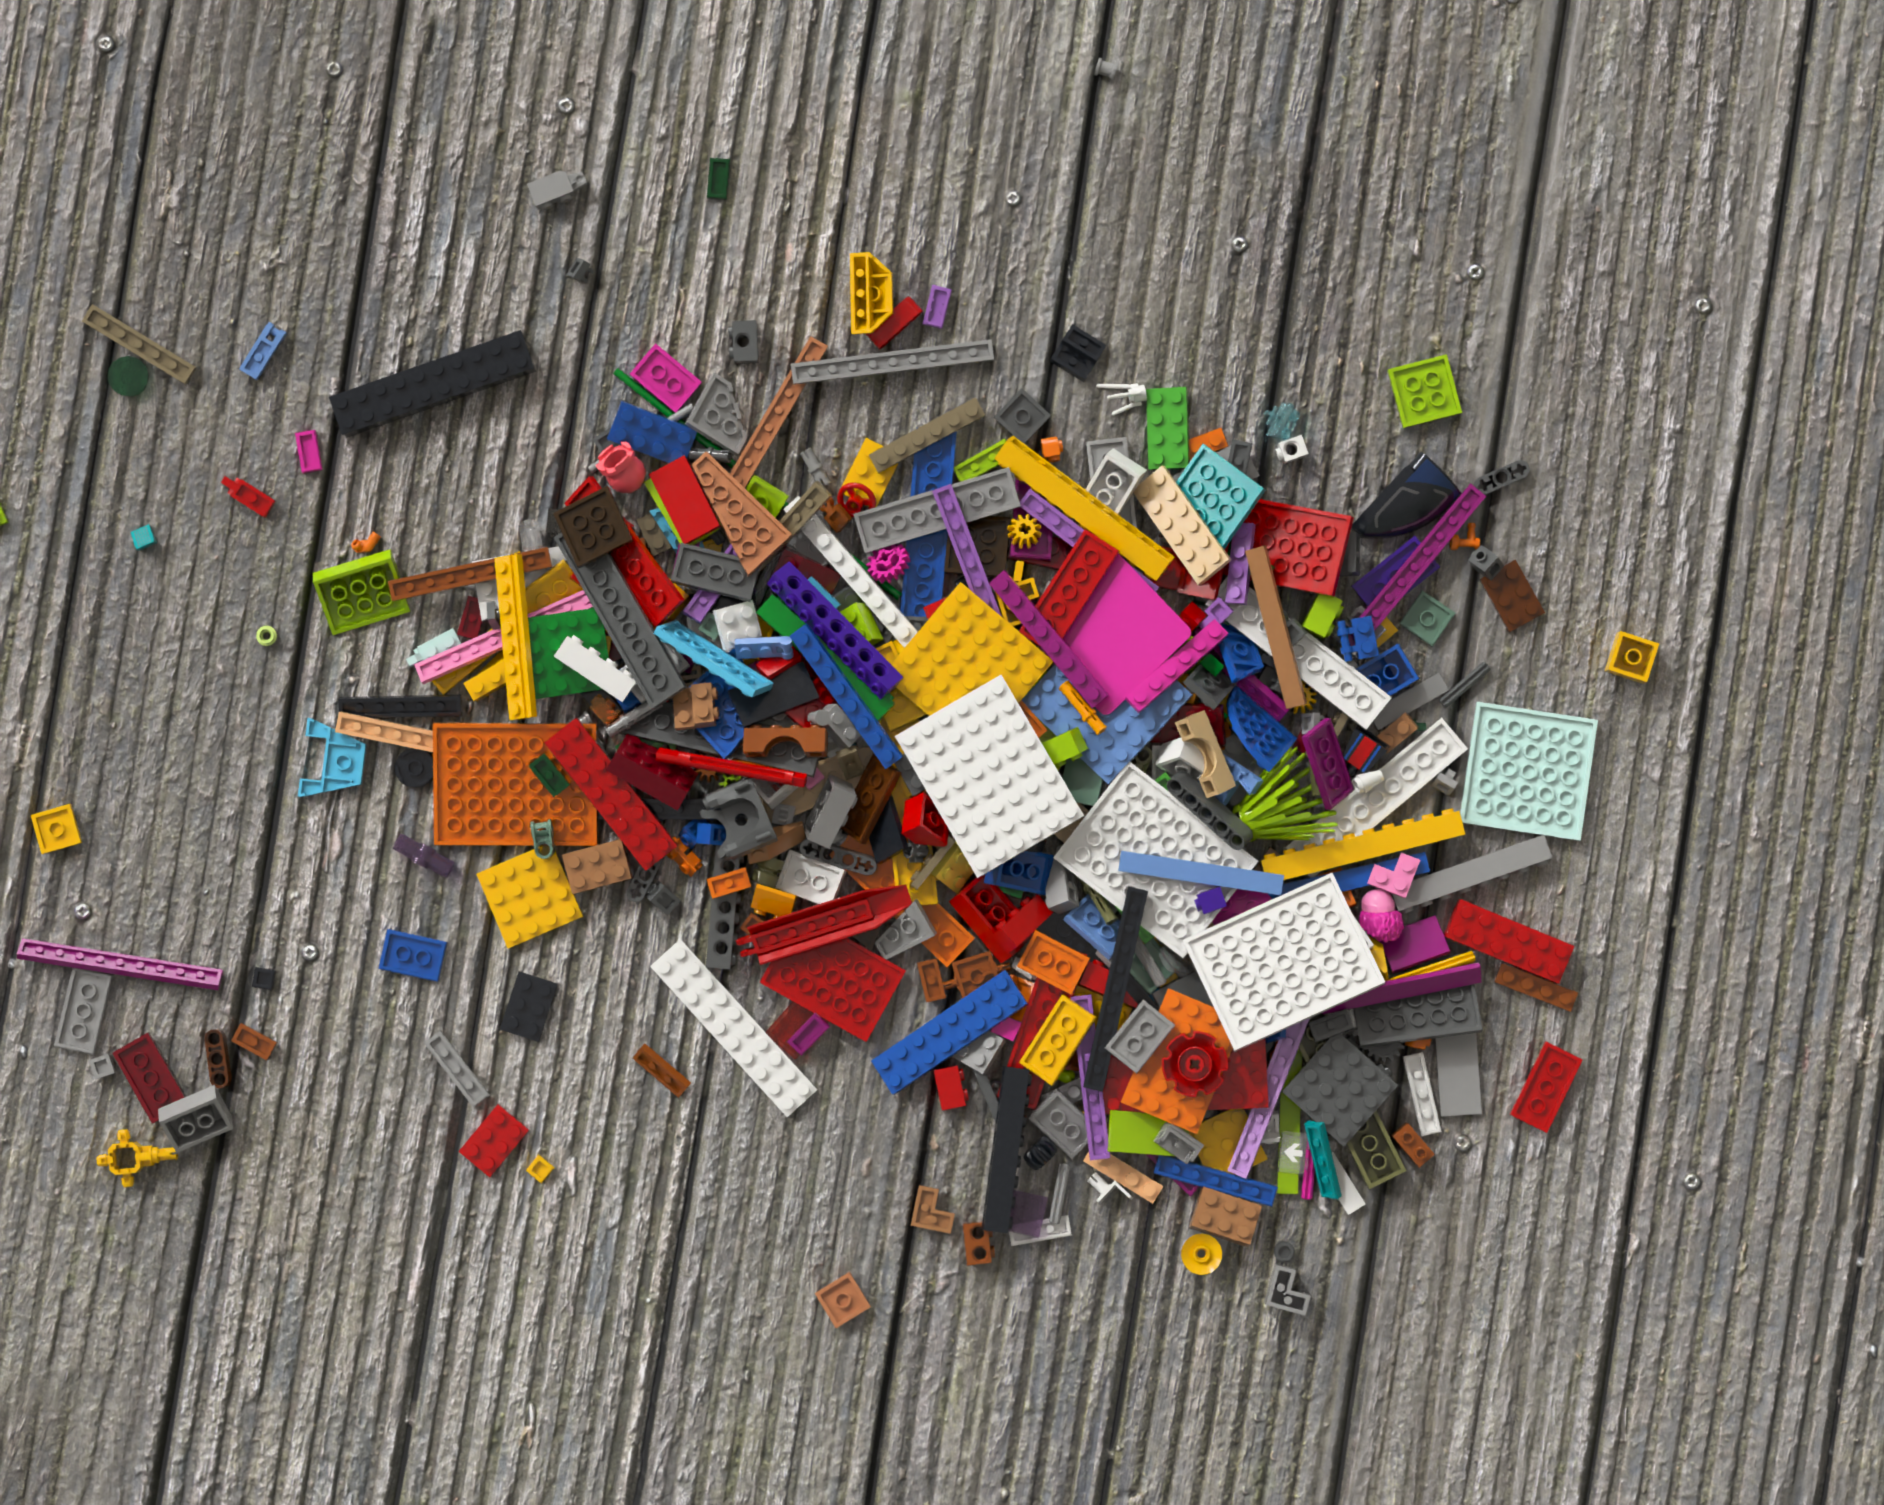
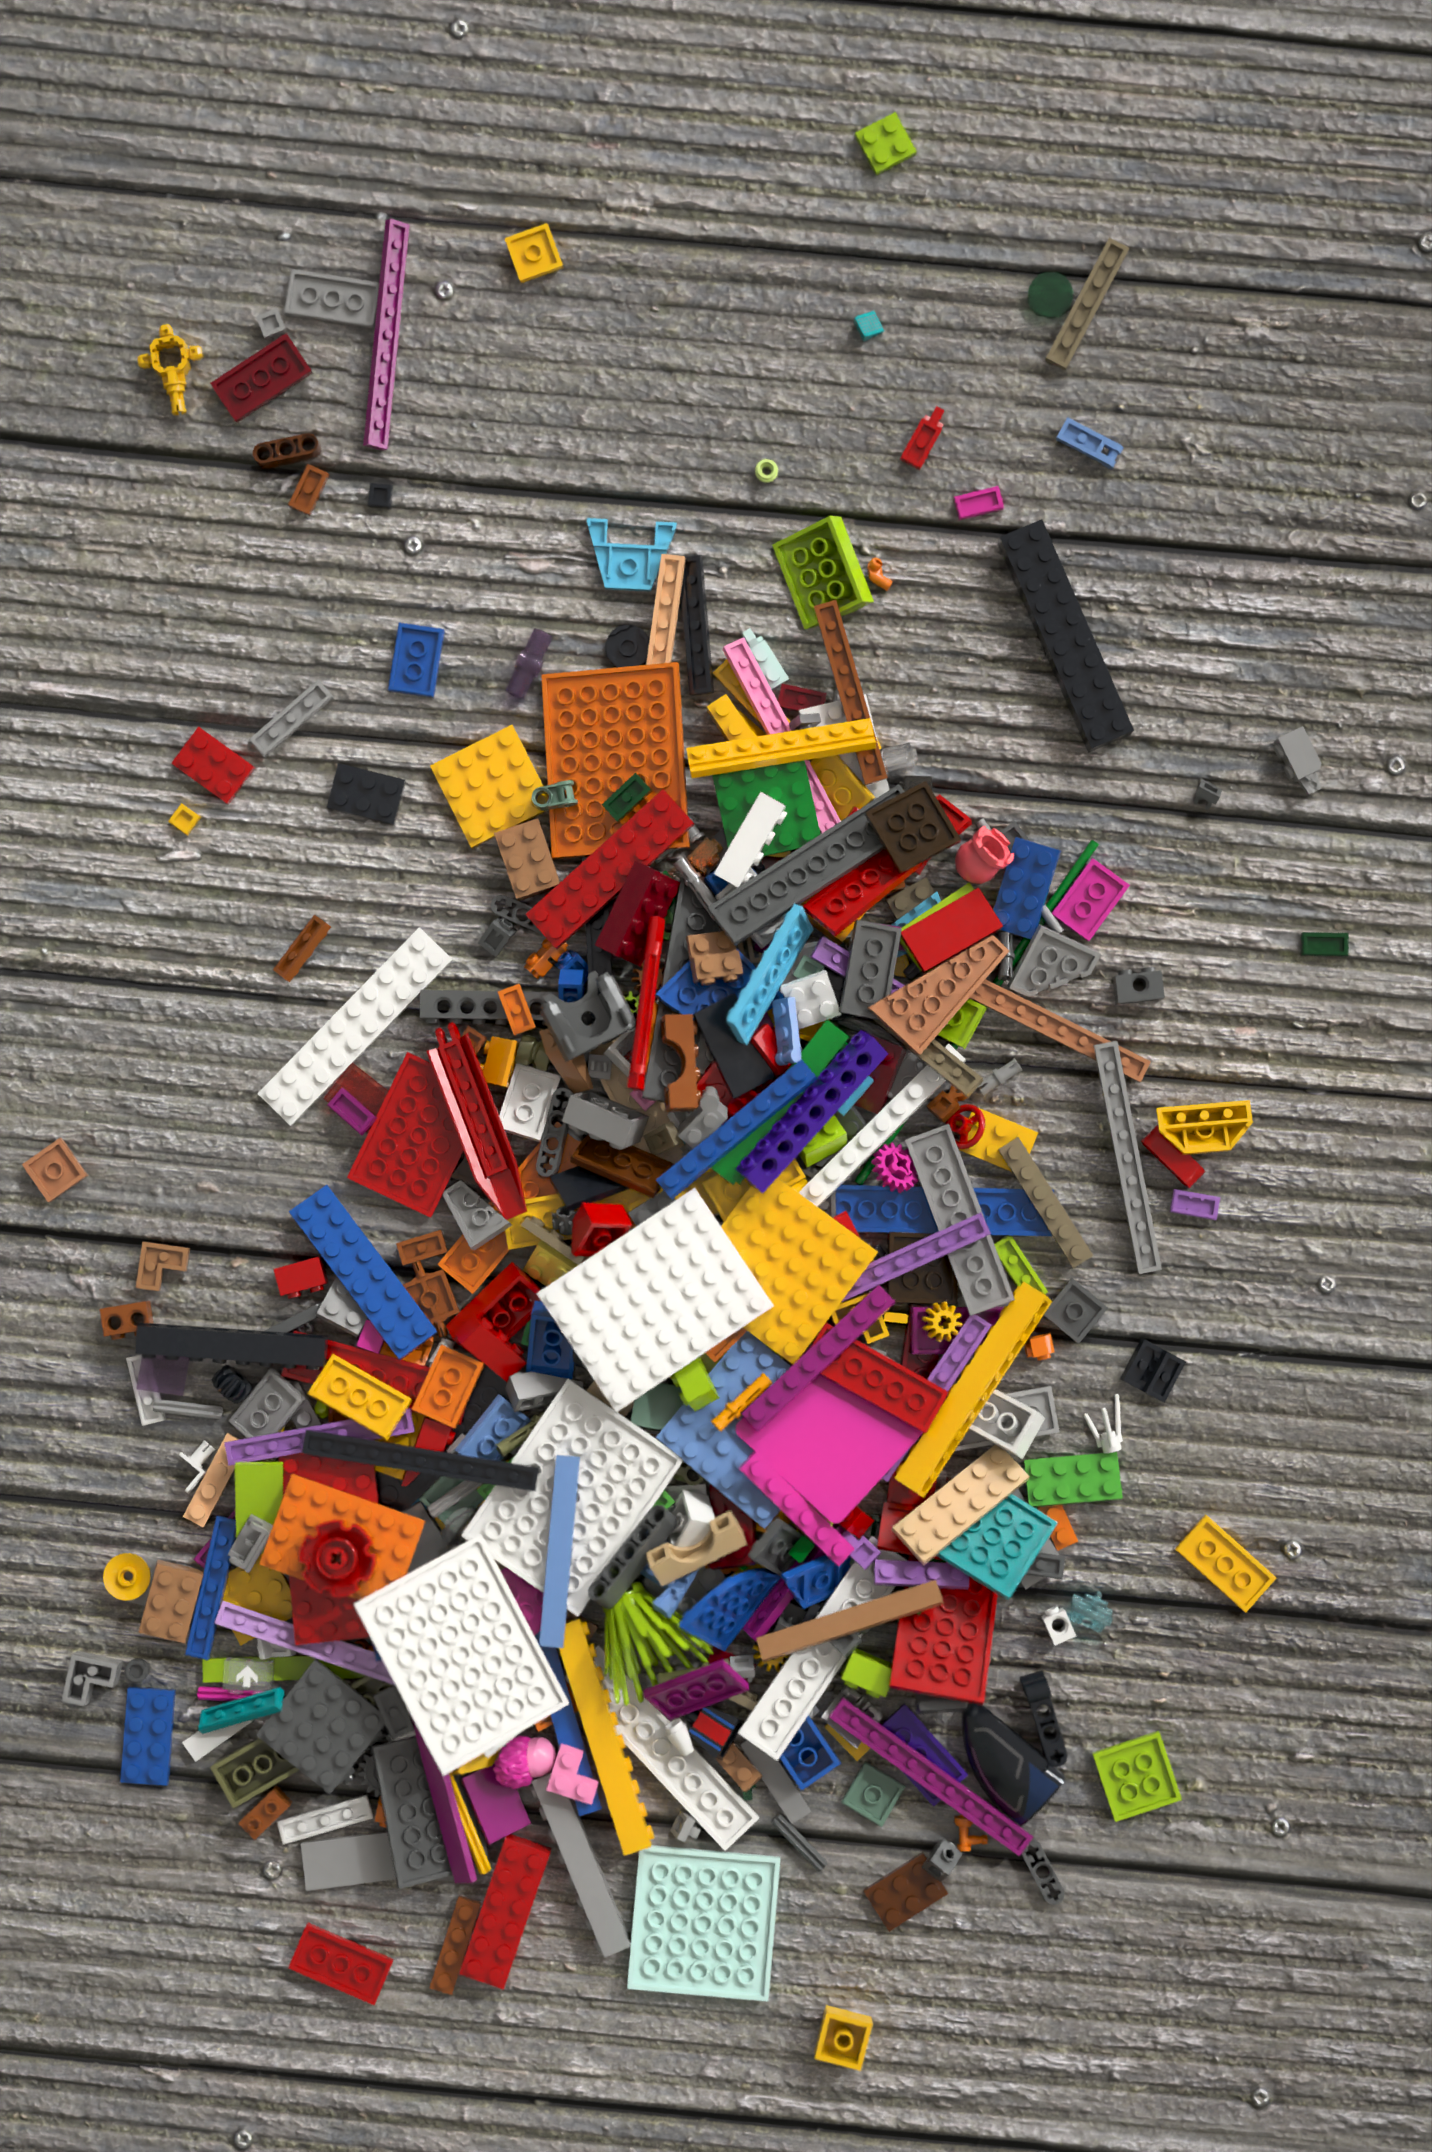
camera: 90 degrees right, 0 degrees up
light grey brick [158,1085,233,1153] -> none
light grey tile [1105,1000,1175,1073] -> none
dark purple brick [1194,886,1227,914] -> none
blue plate [1337,616,1379,662] -> none
none -> blue plate [120,1687,176,1786]
none -> black piece [1020,1670,1068,1767]
none -> yellow tile [1175,1514,1276,1613]

